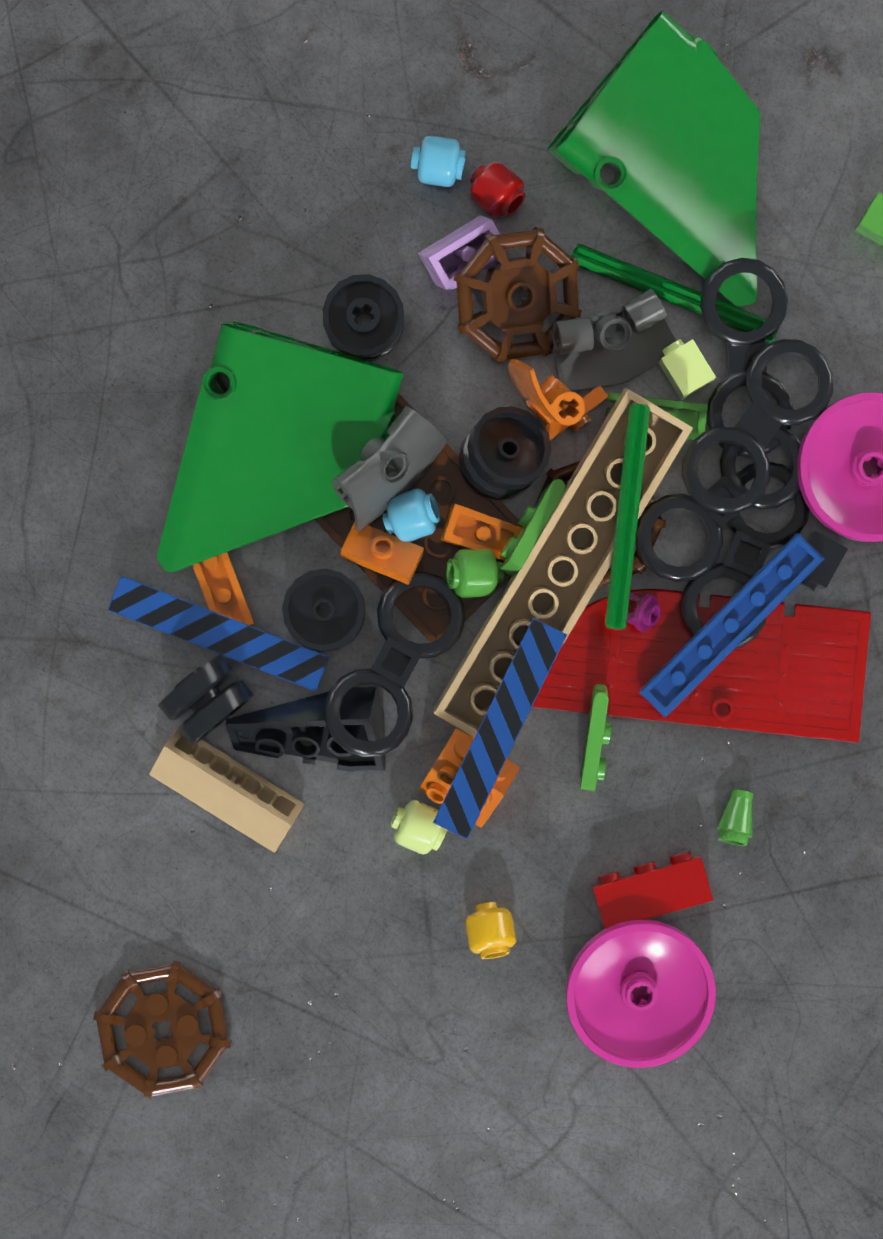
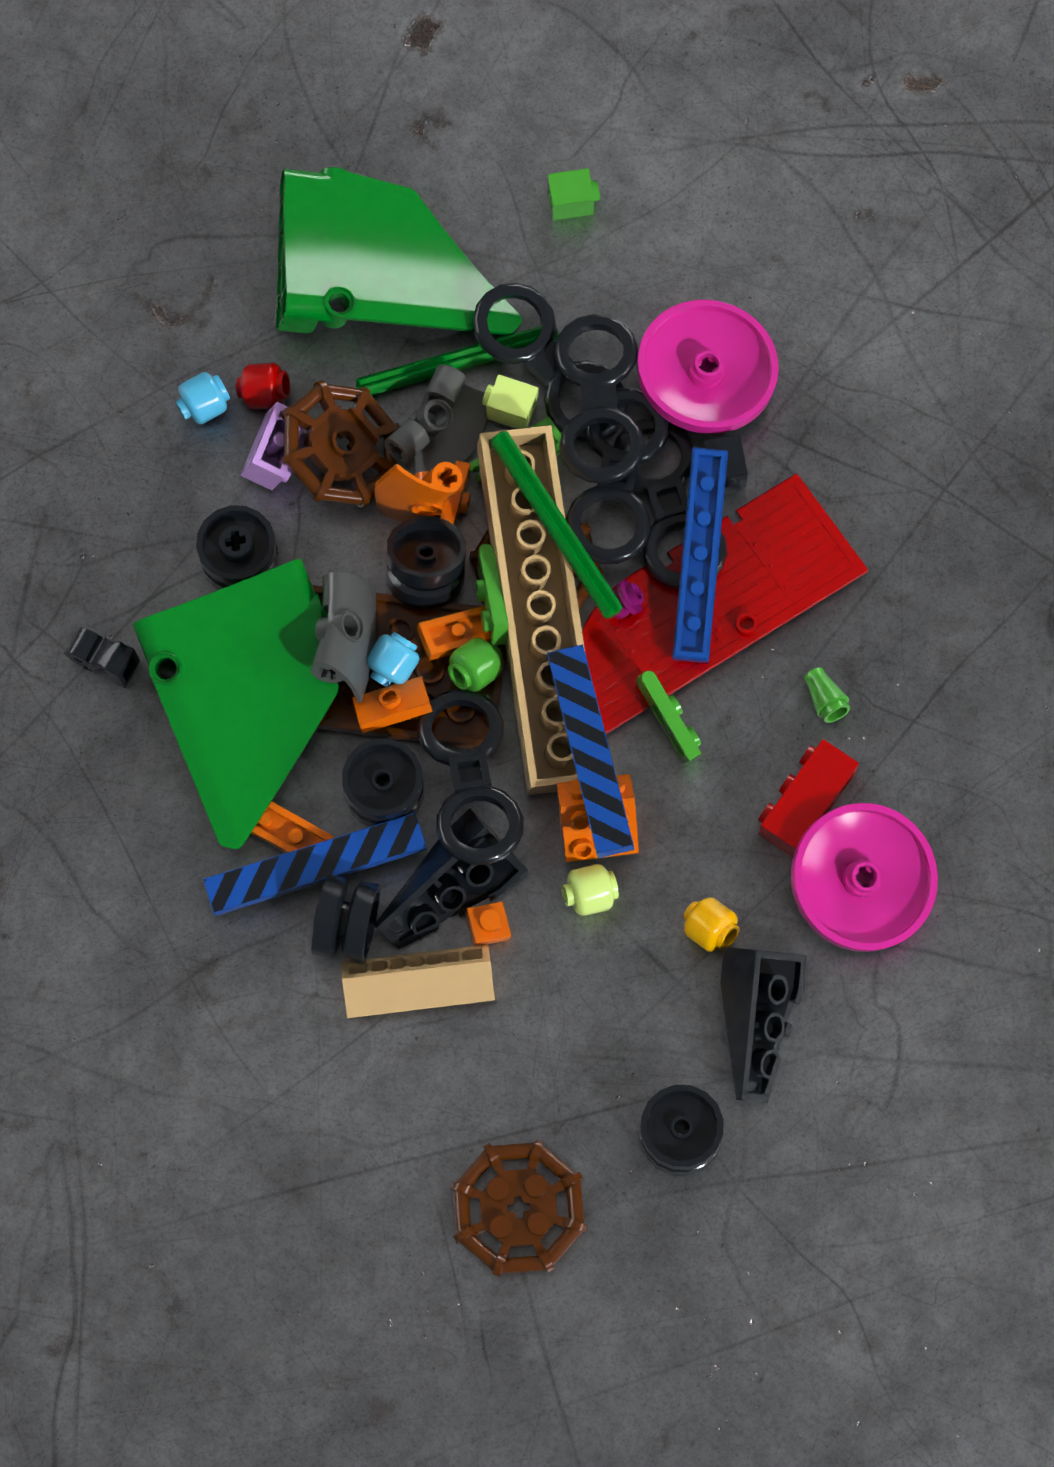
camera: 35 degrees left, 15 degrees down
none -> black leg [64,627,140,688]
none -> orange plate [465,901,512,946]
none -> black wheel [640,1085,724,1175]
none -> black wedge [720,947,807,1102]

